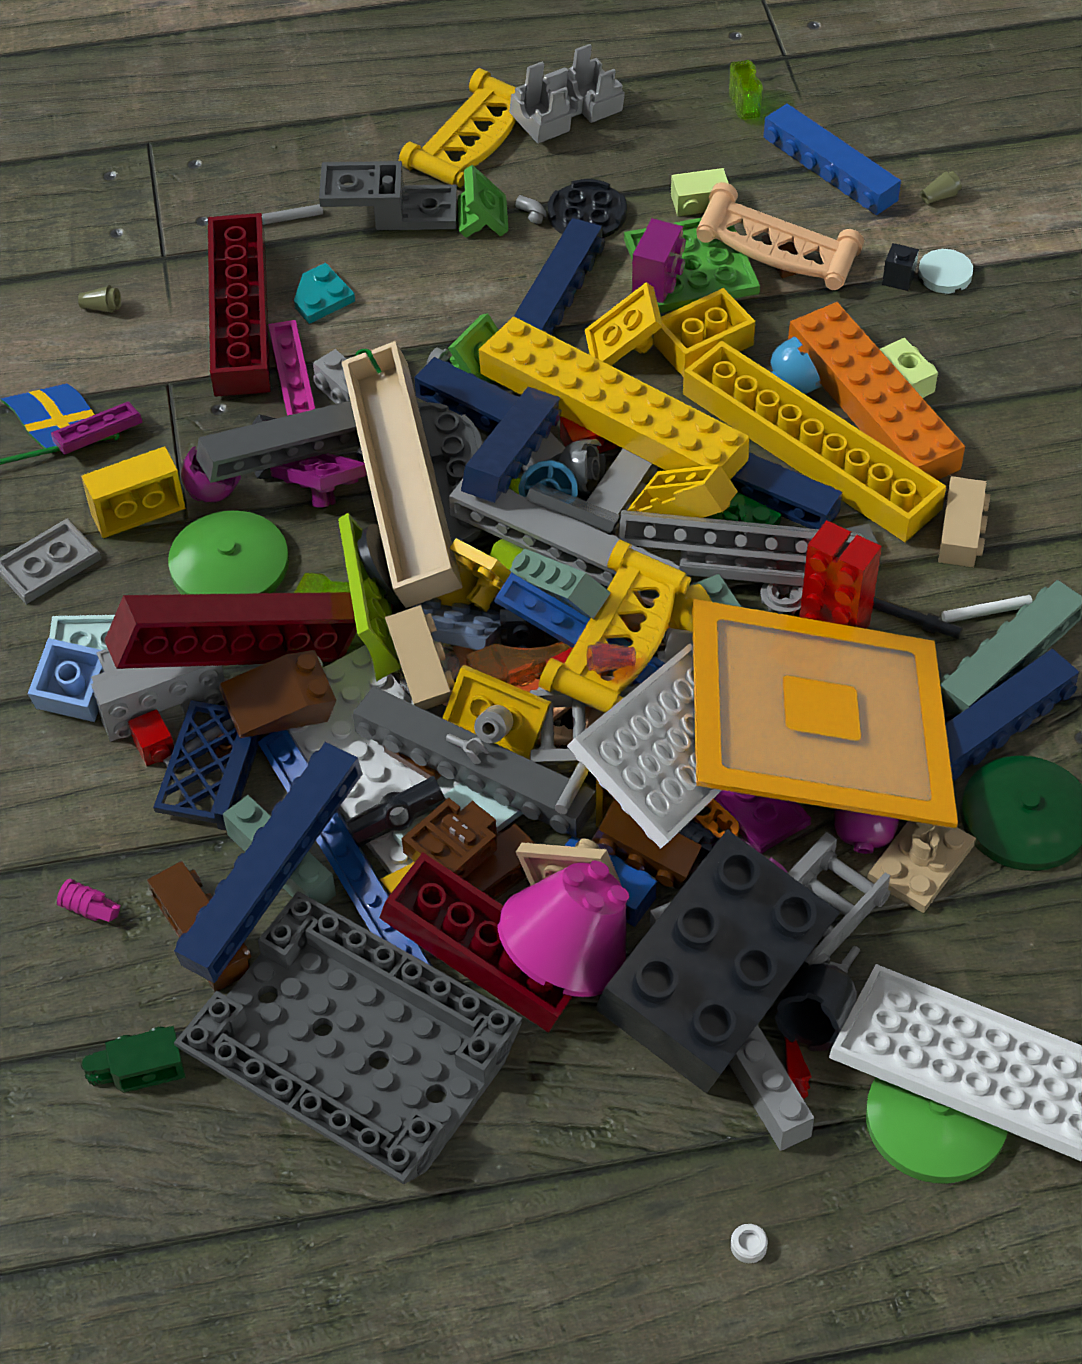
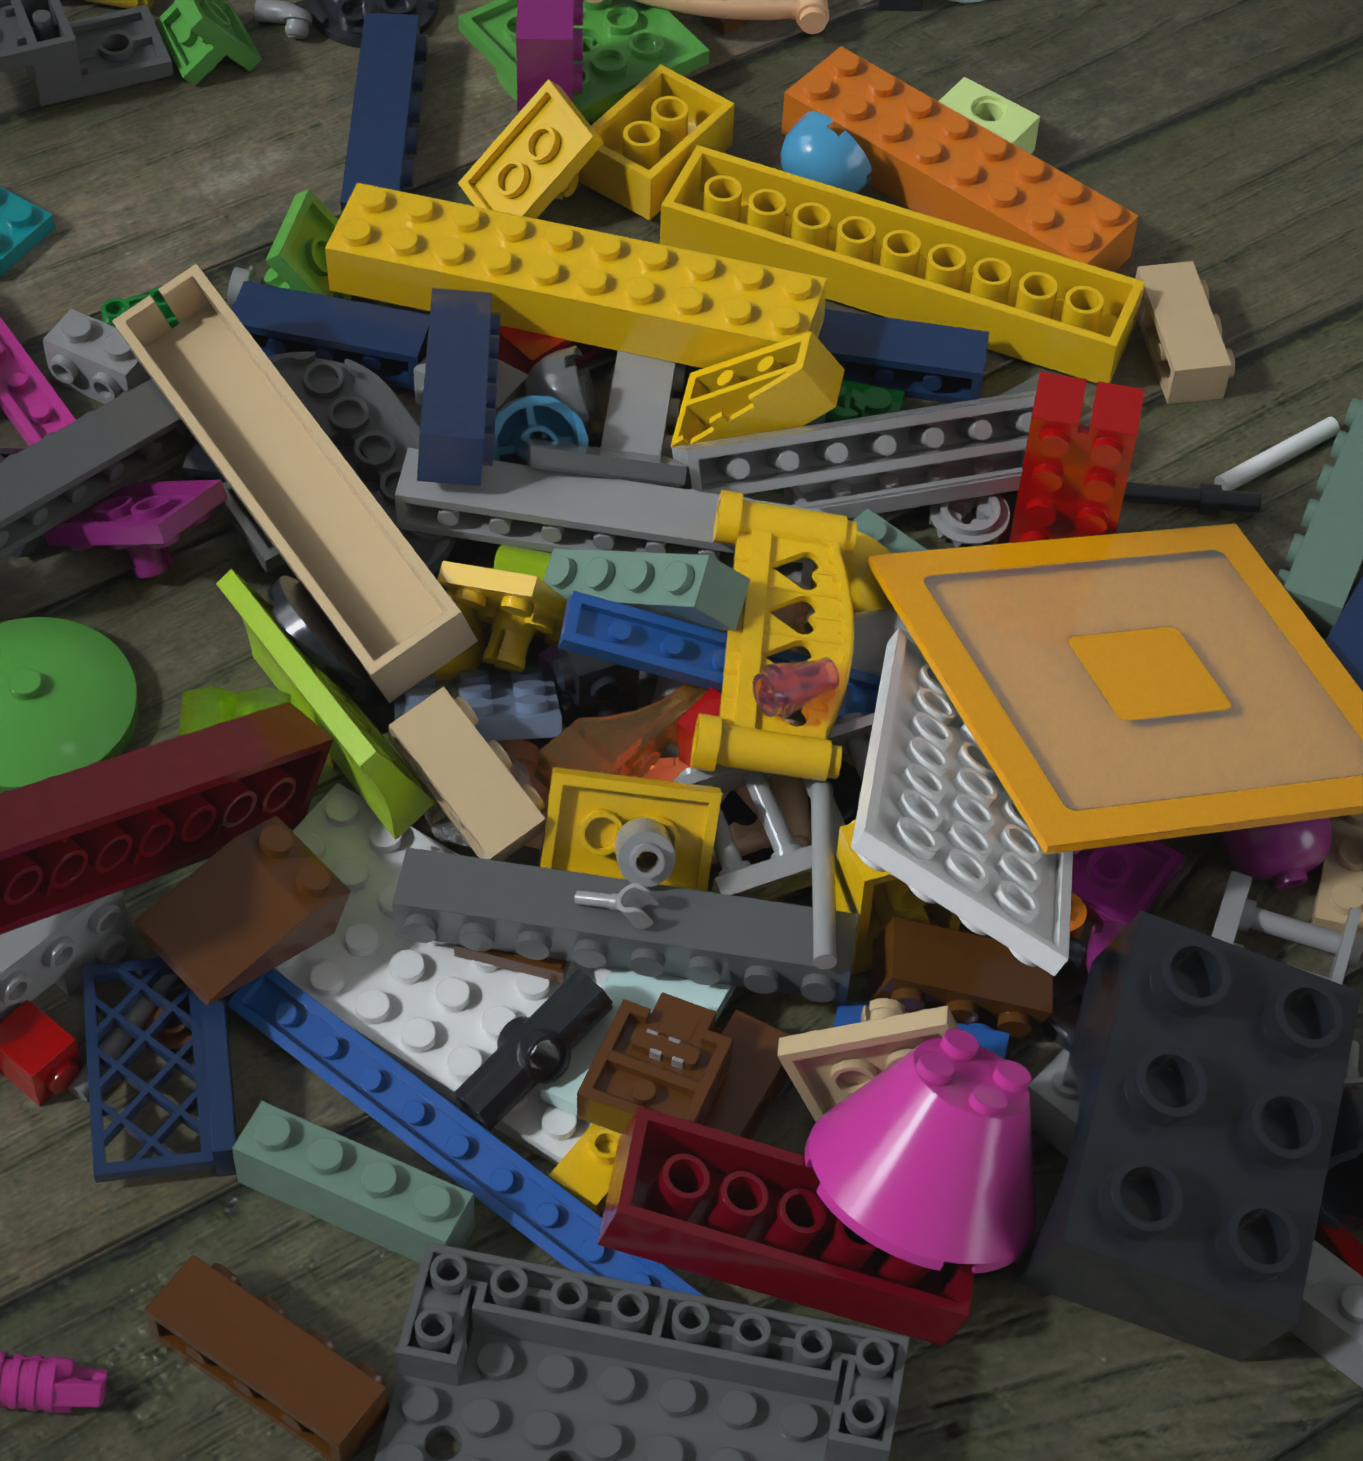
camera: 25 degrees left, 0 degrees up
dark blue brick [174,742,363,983] -> none

